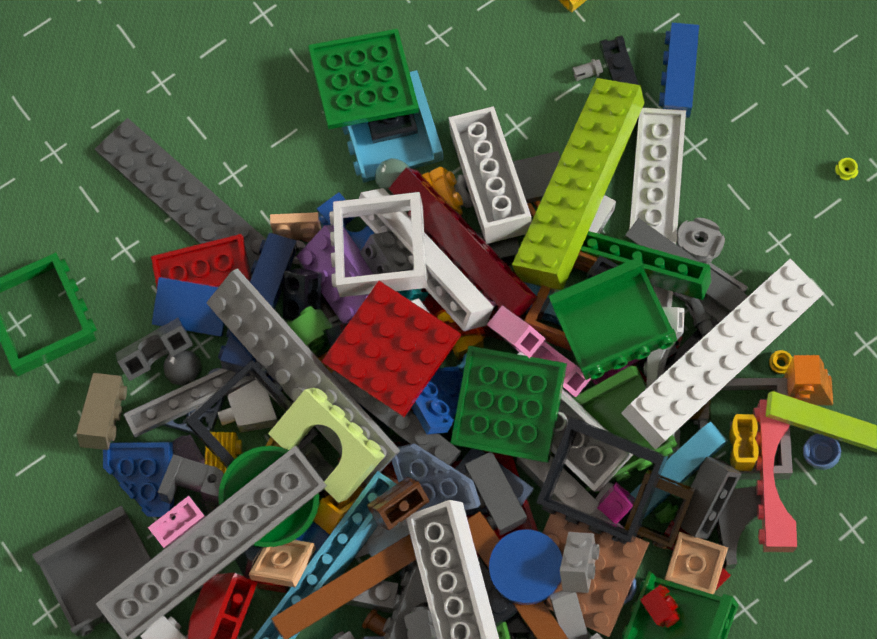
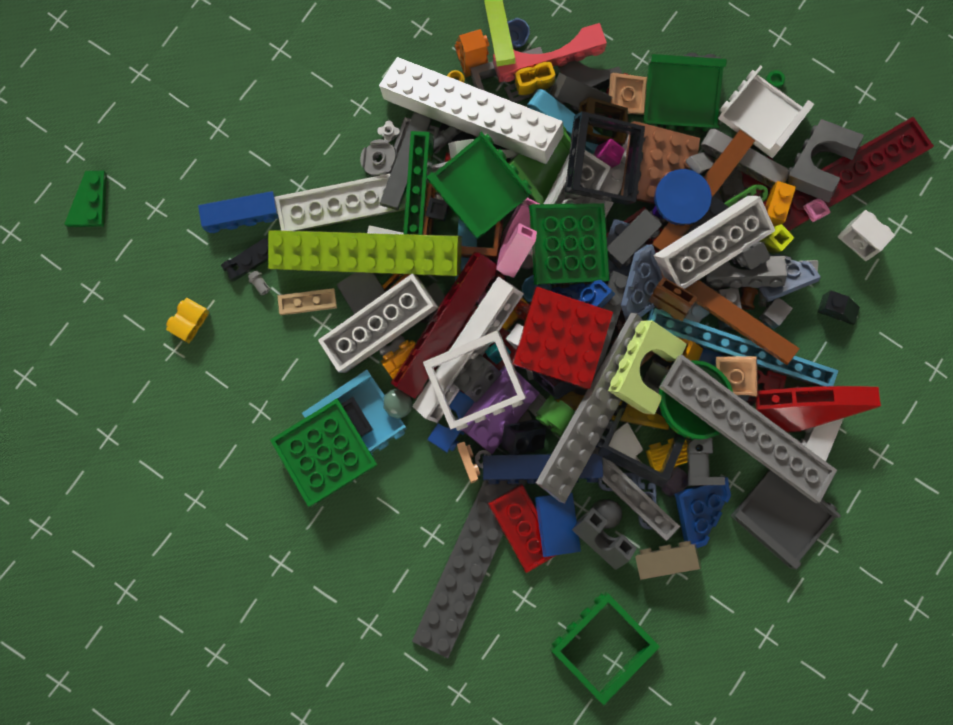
camera: 115 degrees left, 10 degrees up
bright pink window [148,496,205,548] -> none
light grey brick [560,532,599,593] -> none
red brick [640,585,680,627] -> none
neon yellow plate [835,158,858,180] -> none
none -> tan plate [277,288,337,315]
none -> white plate [378,121,400,142]
none -> red plate [757,370,787,390]

